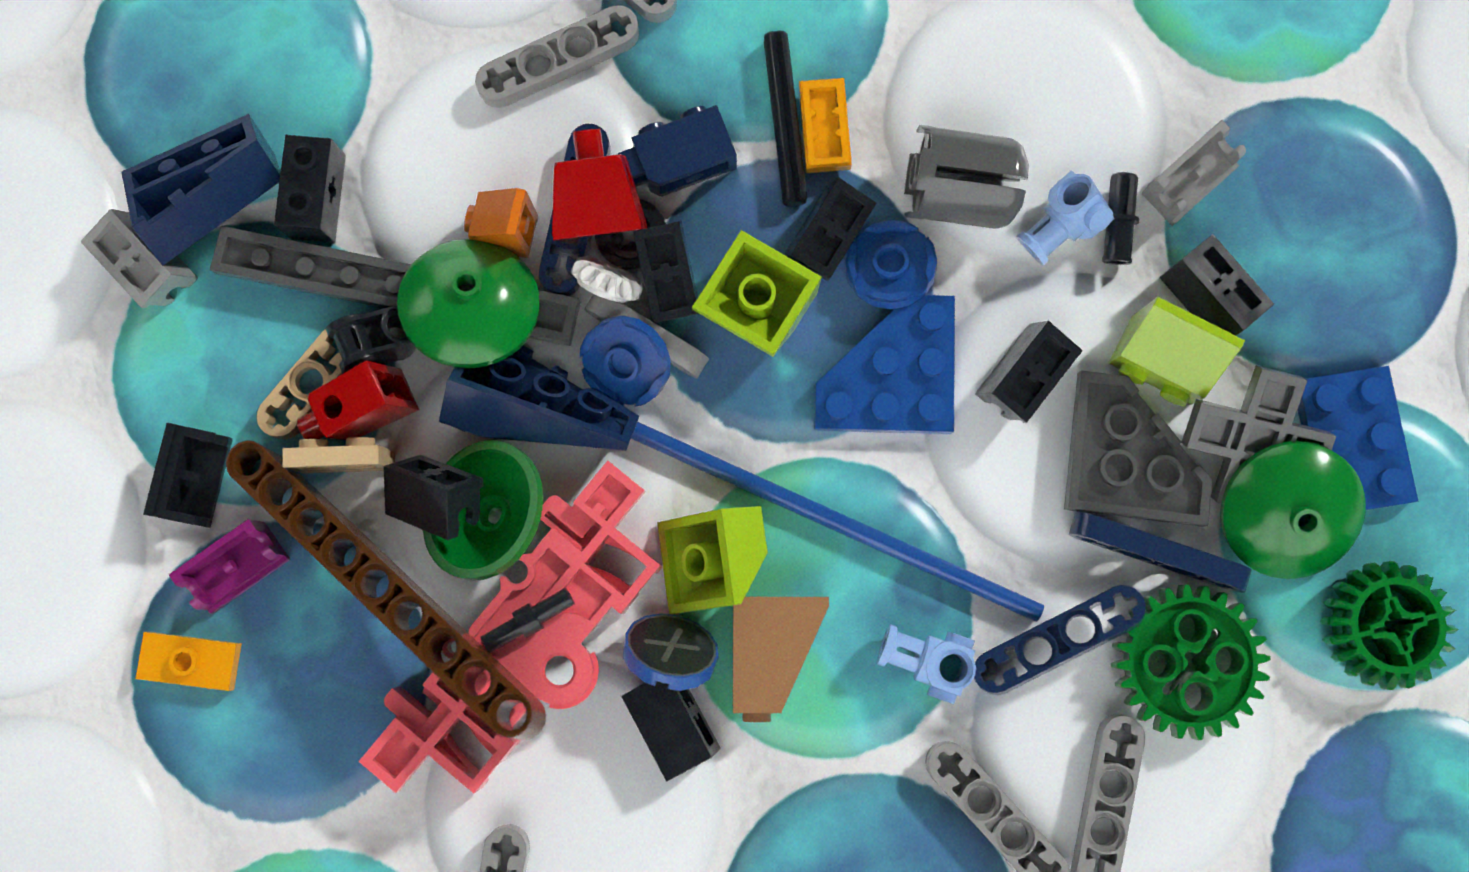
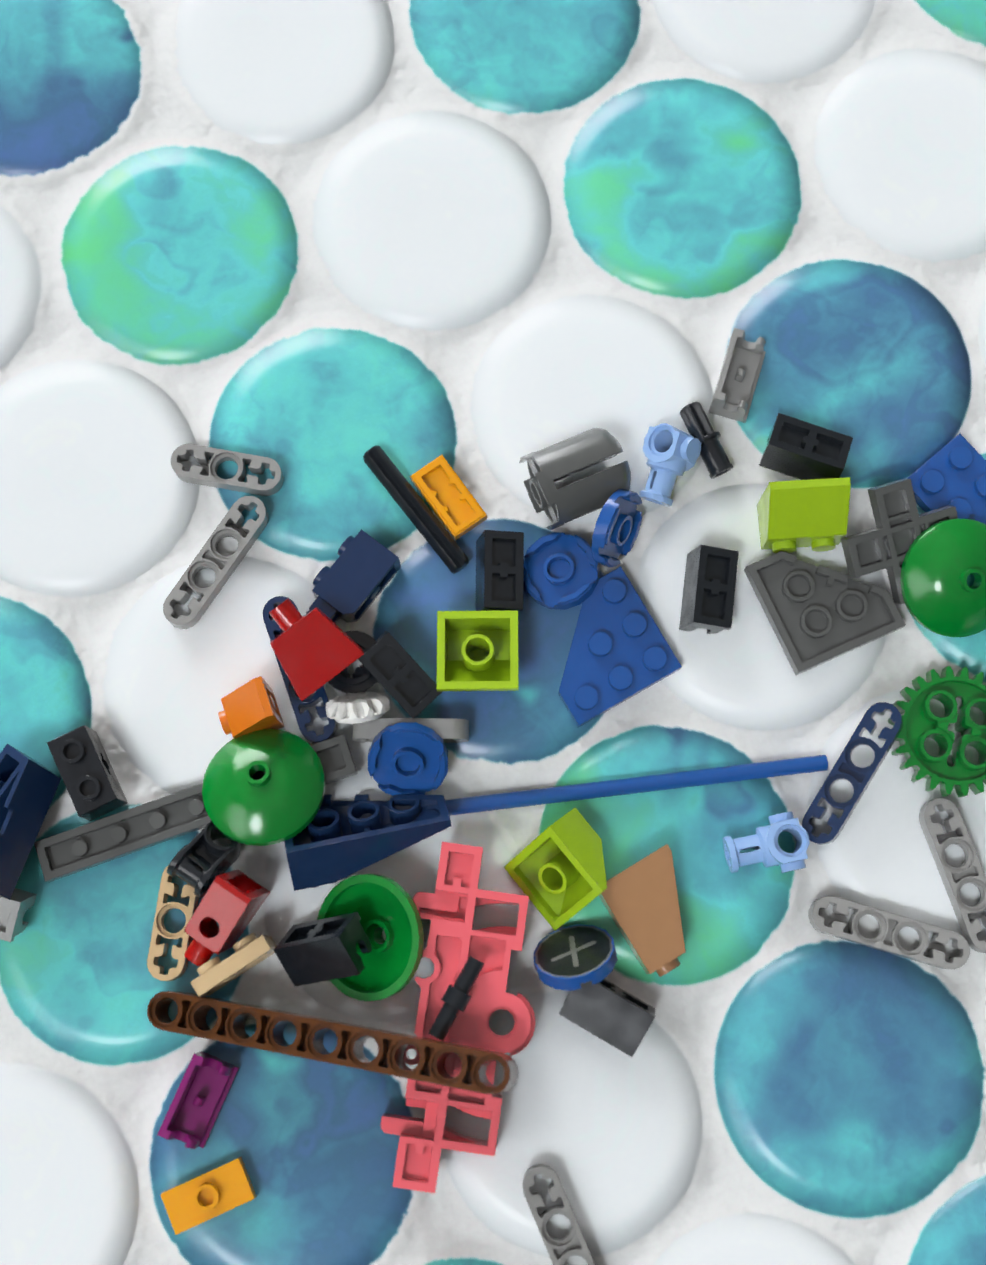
camera: 30 degrees left, 5 degrees down
black hinge [143,423,233,528] -> none
dark blue beam [1069,512,1252,593] -> none
none -> blue tile [591,489,642,568]

